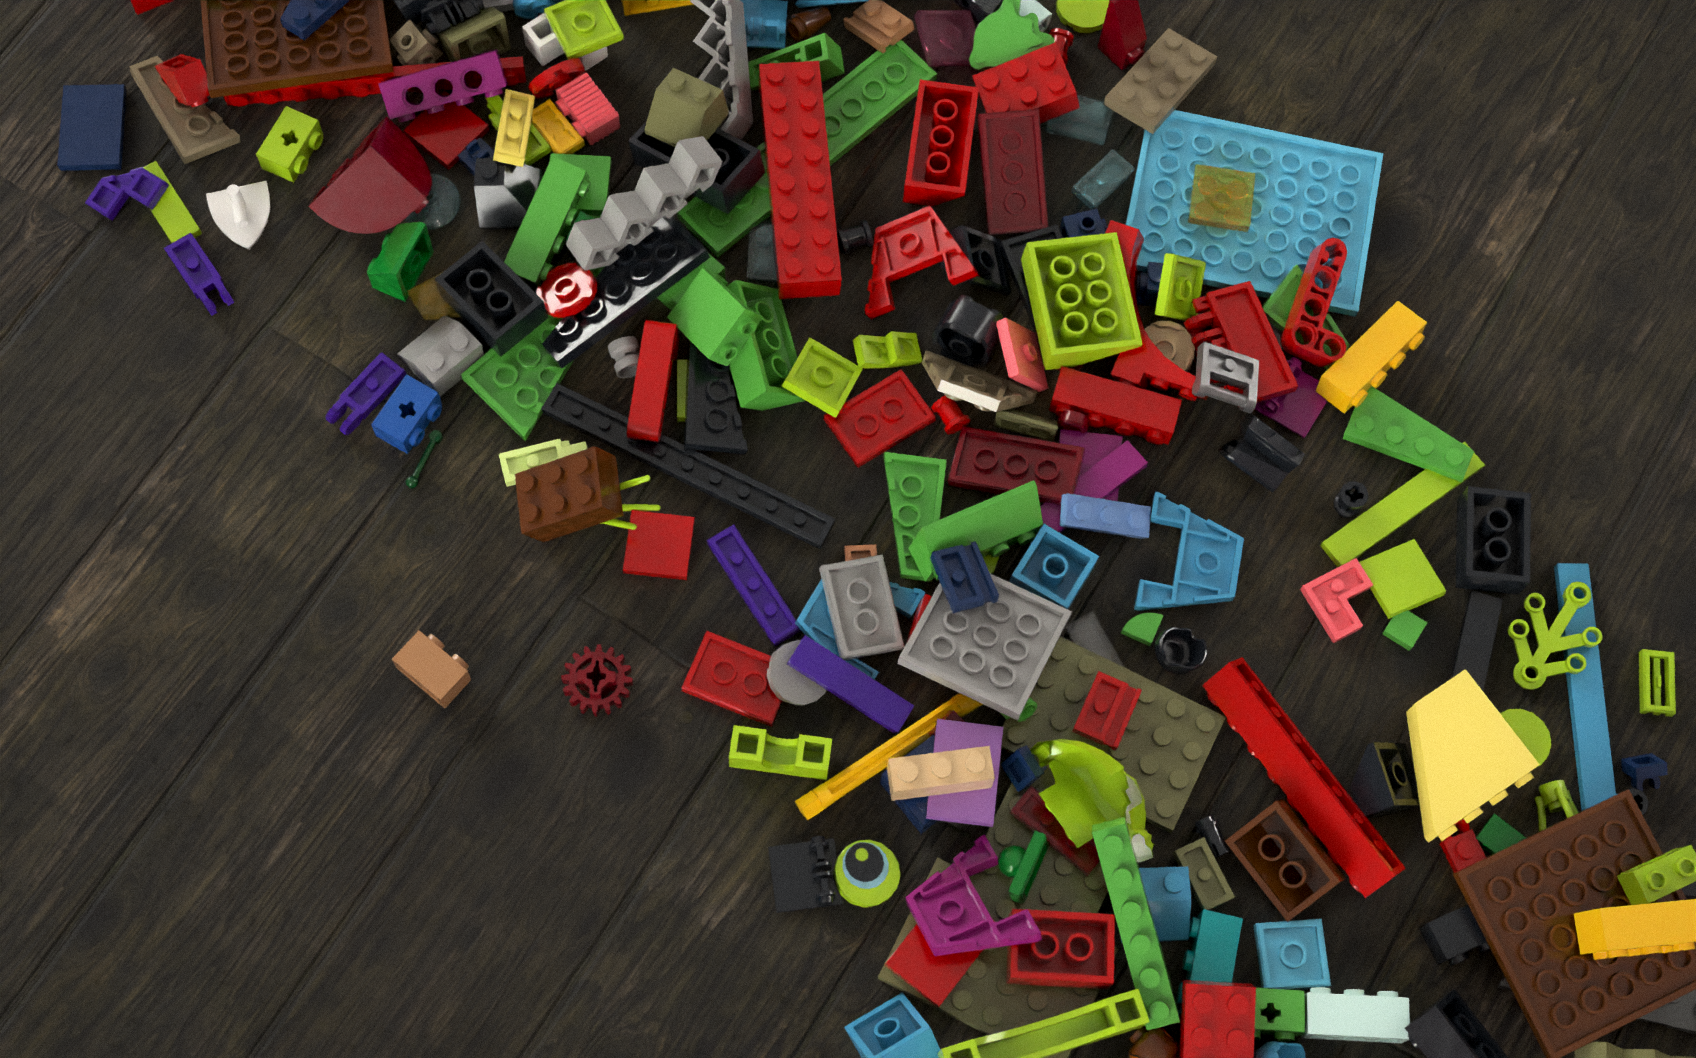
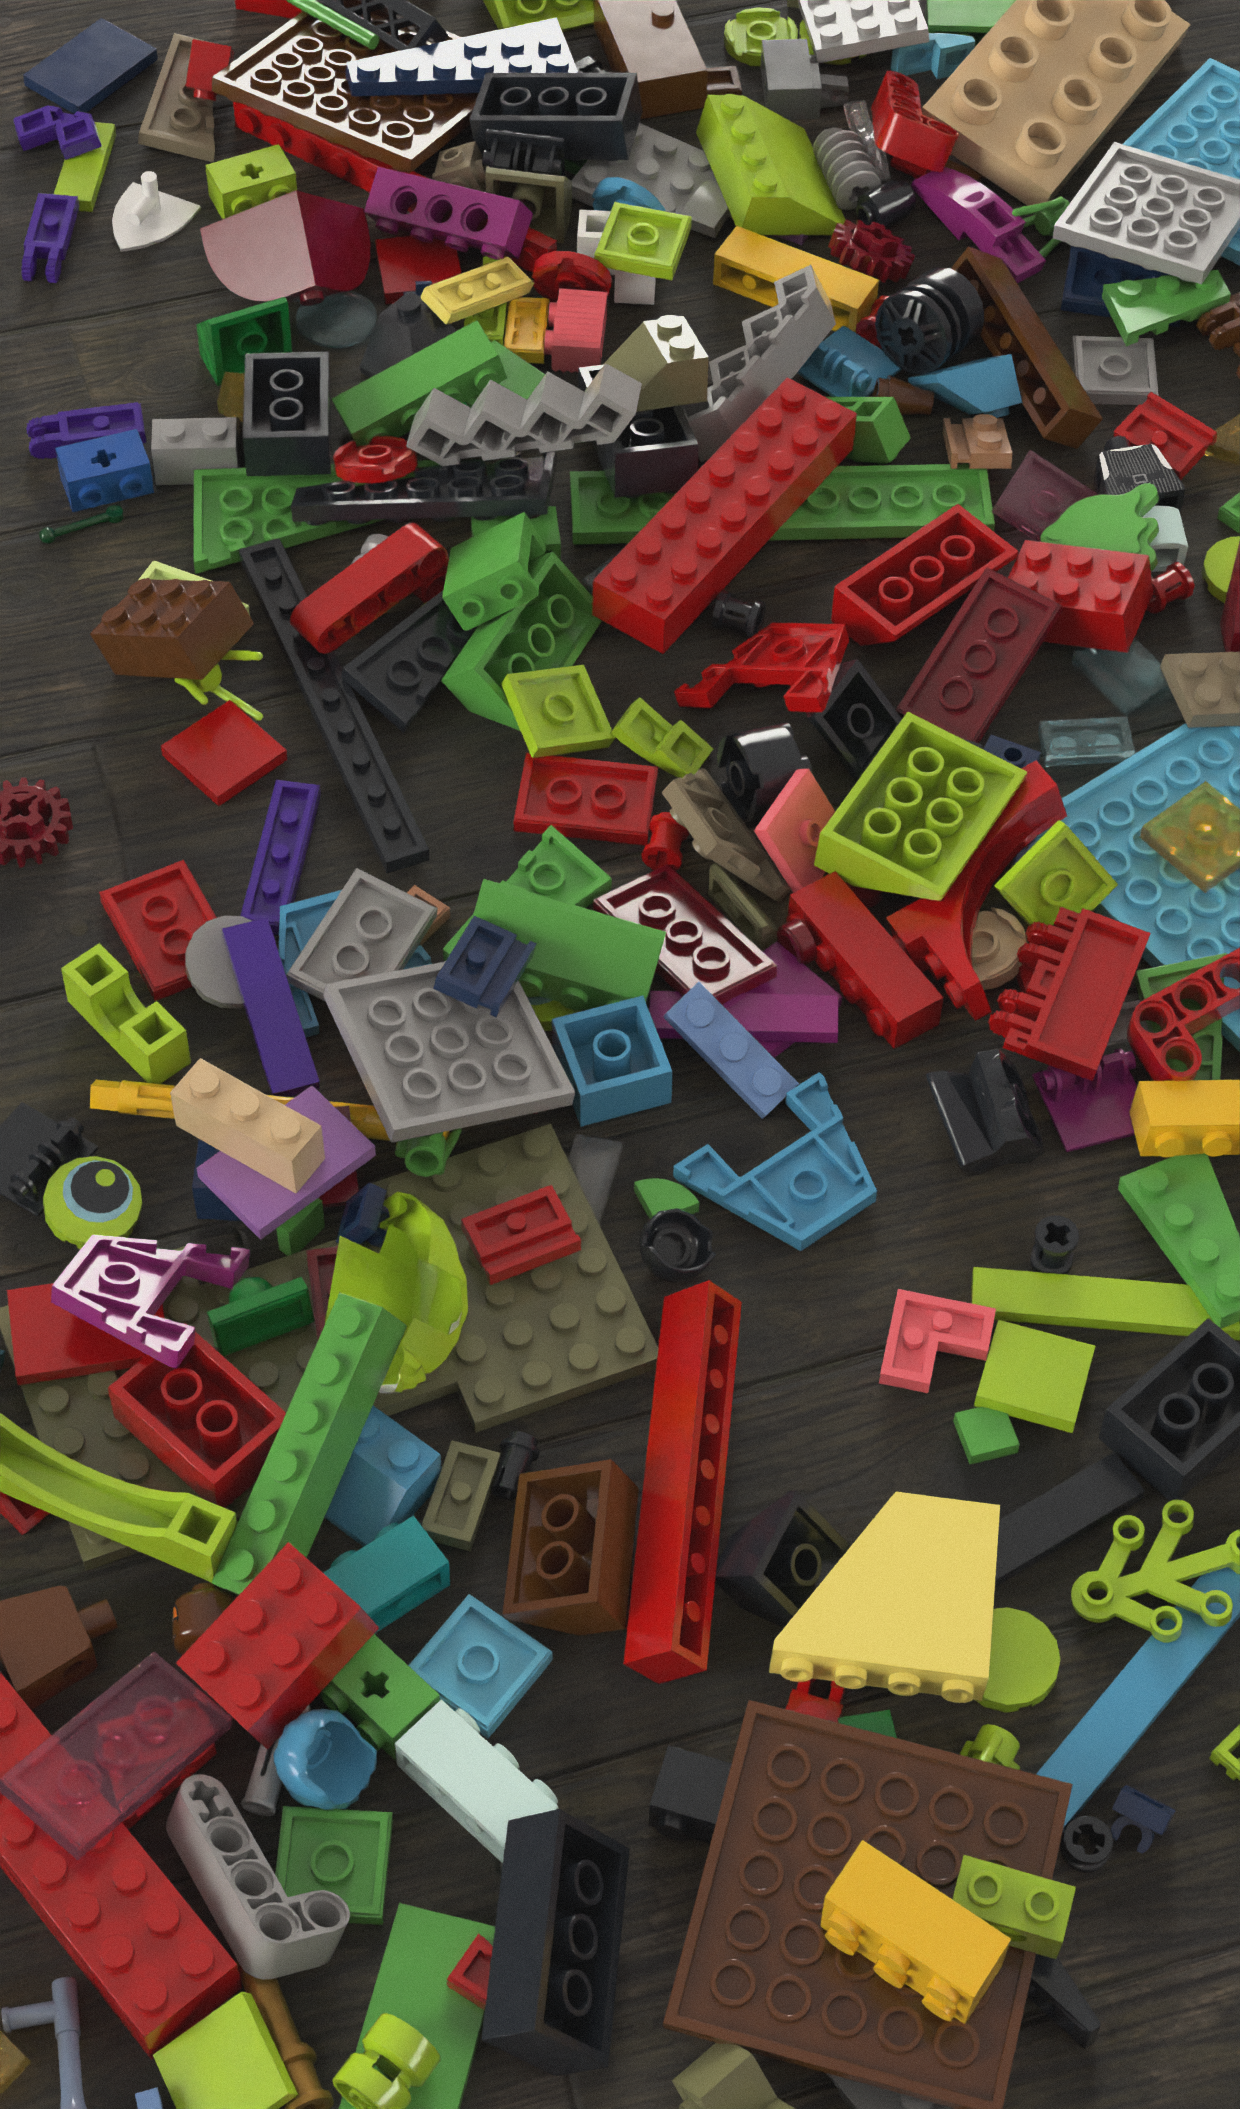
camera: 45 degrees right, 15 degrees down
flat silver plate [1192,342,1259,413] -> none

